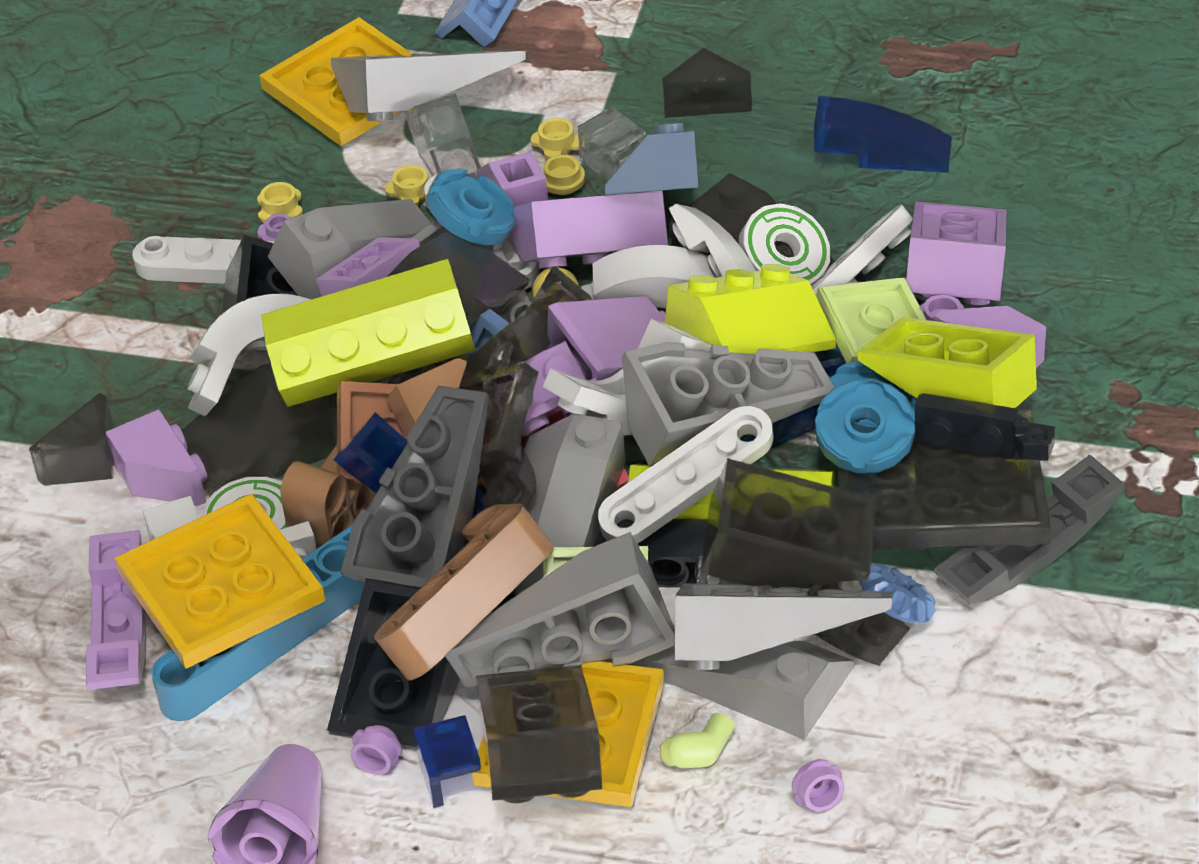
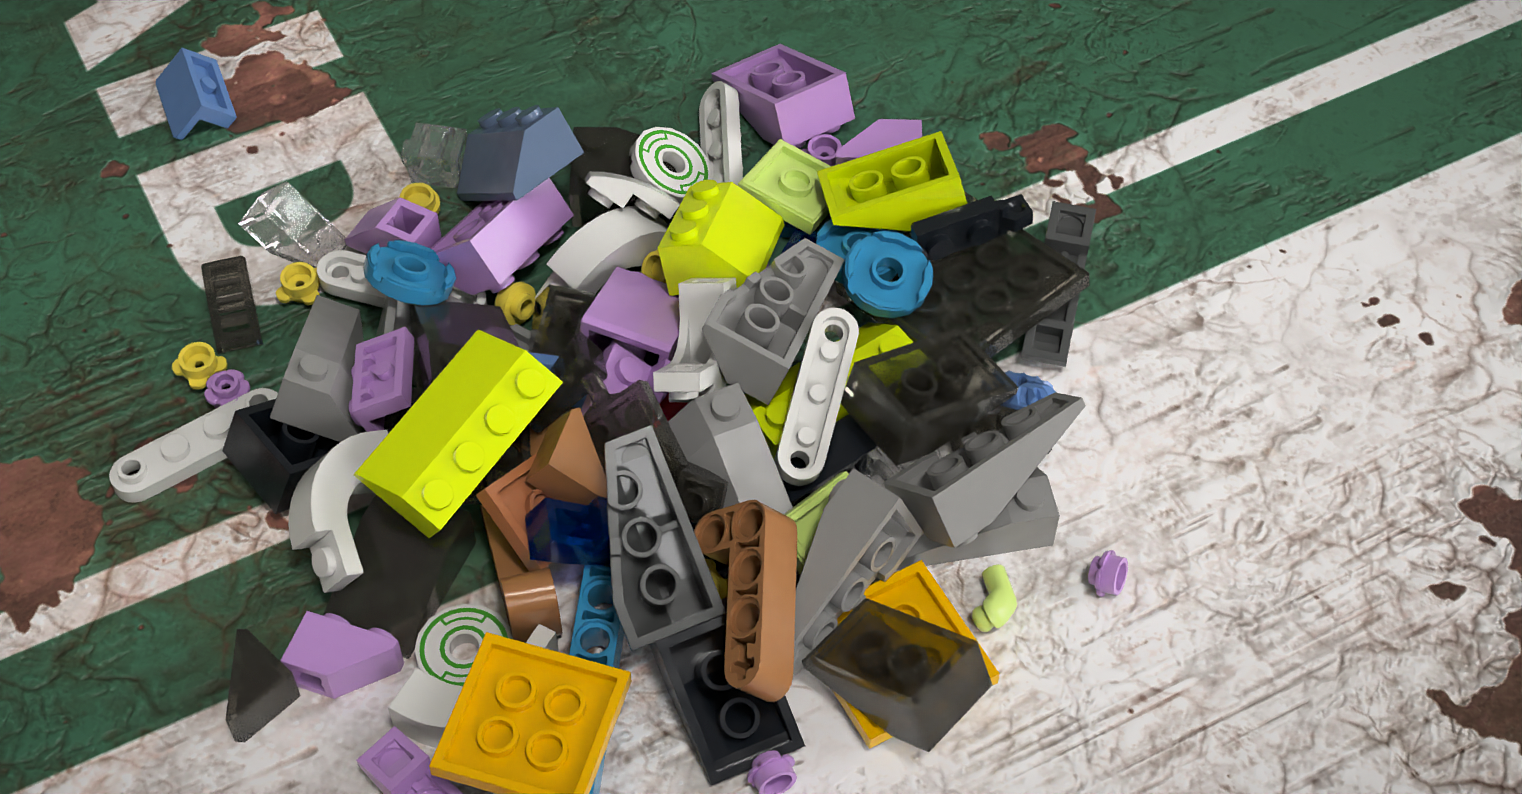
camera: 45 degrees left, 10 degrees up
yellow plate [259,17,412,147] -> none
wedge [331,50,526,121] -> none
clear blue panel [413,715,481,808] -> none
light yellow plate [531,118,583,159] -> none
clear smoke slope [662,48,752,118] -> none
clear blue slope [814,96,952,173] -> none
none -> clear smoke slope [201,256,263,354]

